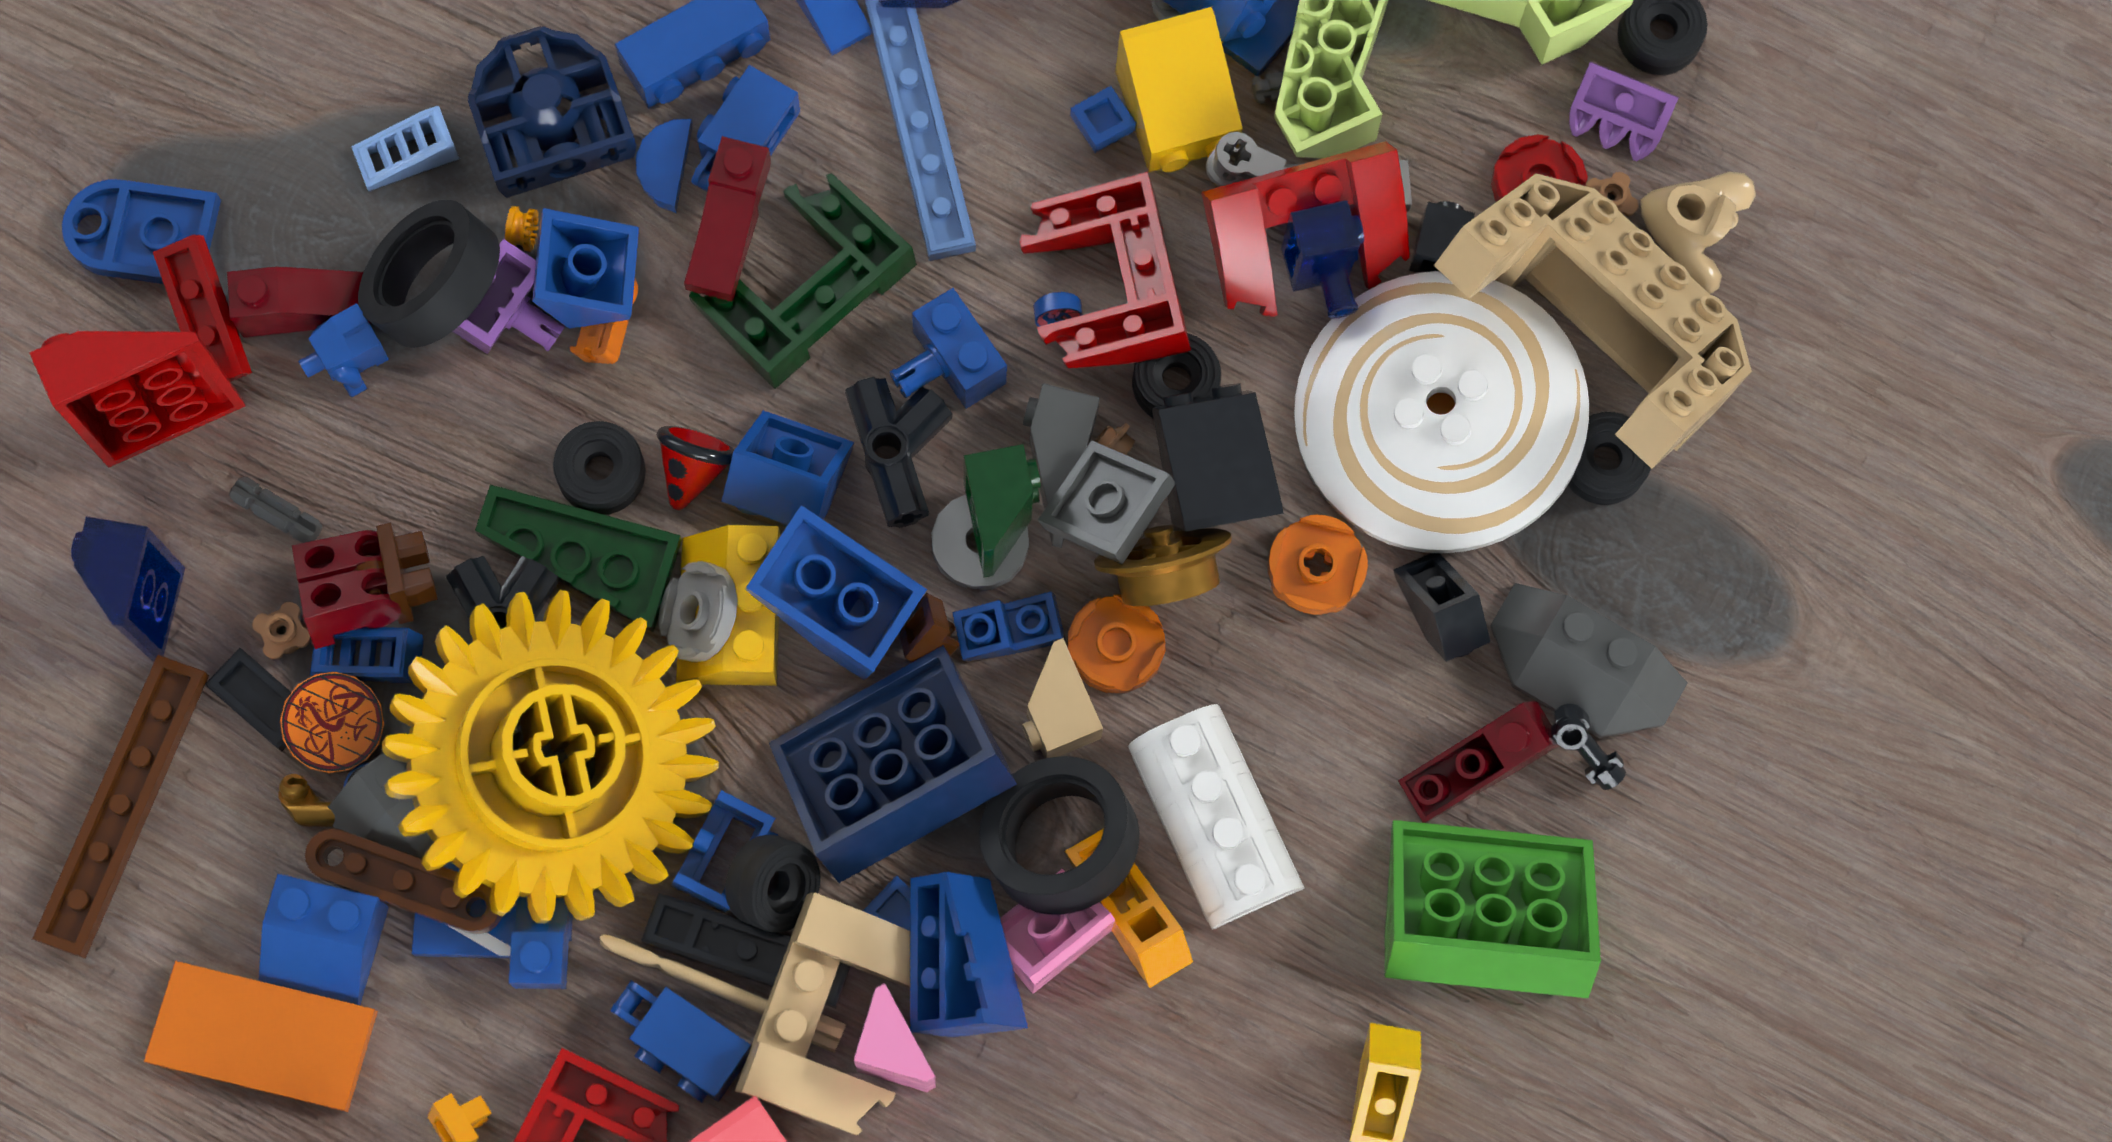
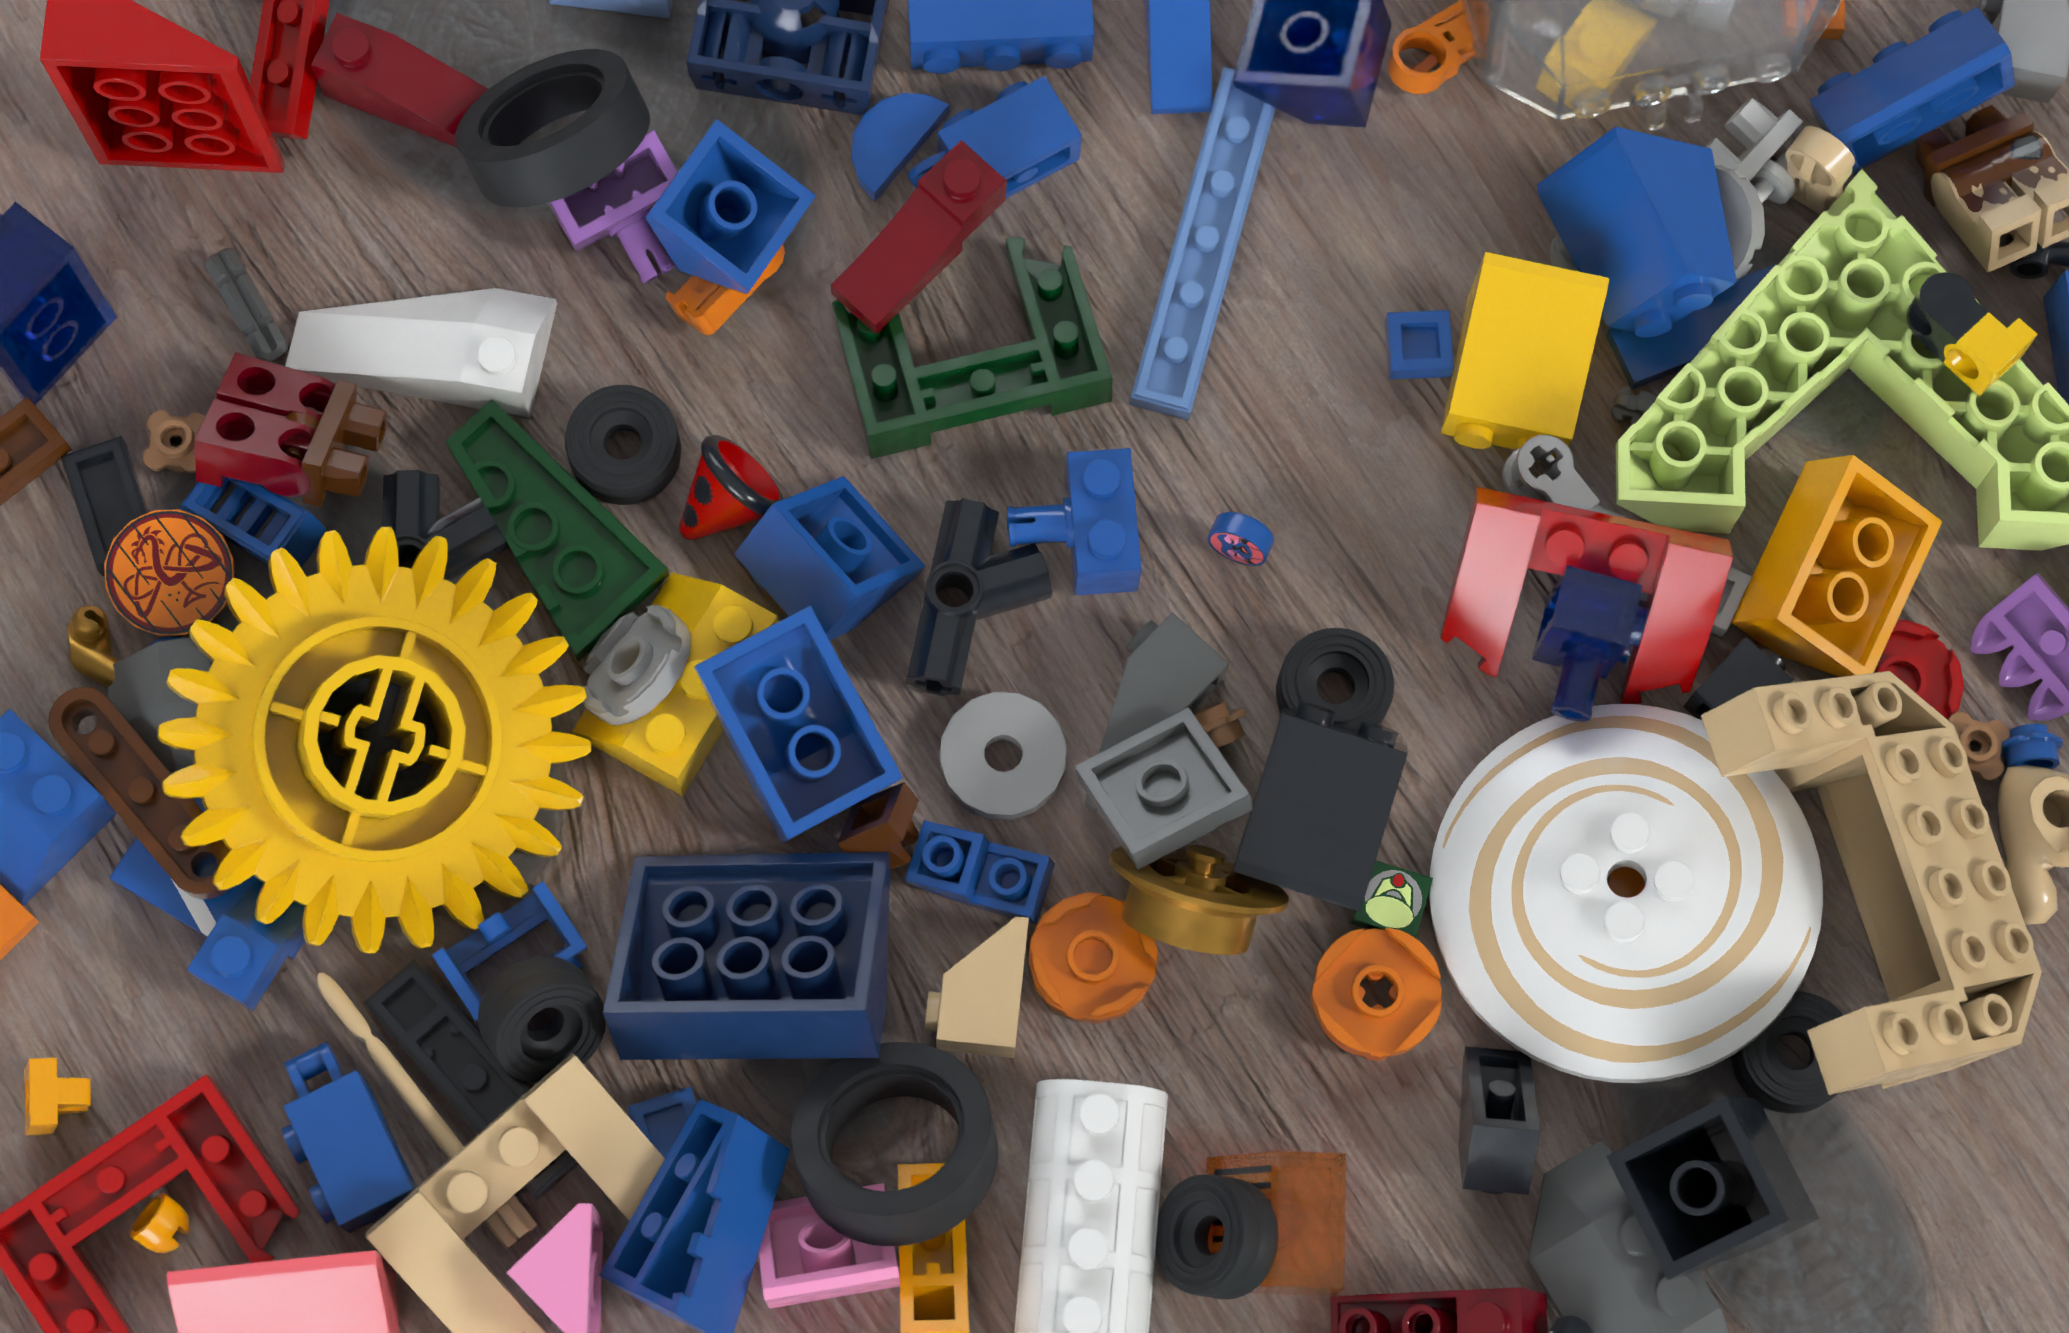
camera: 30 degrees right, 0 degrees up
blue piece [298,303,389,397] -> none
light orange bush [505,206,539,252] -> none
dark green slope [964,444,1041,578] -> none
red wedge [1020,172,1191,368] -> none
none -> white wedge [285,288,557,418]
none -> black tyre [1155,1174,1278,1300]
none -> clear orange slope [1206,1151,1346,1296]
none -> tile [1351,860,1433,938]
none -> black slope [1606,1096,1820,1280]
none -> light orange slope [1731,455,1943,677]
none -> blue plate [2001,724,2063,769]

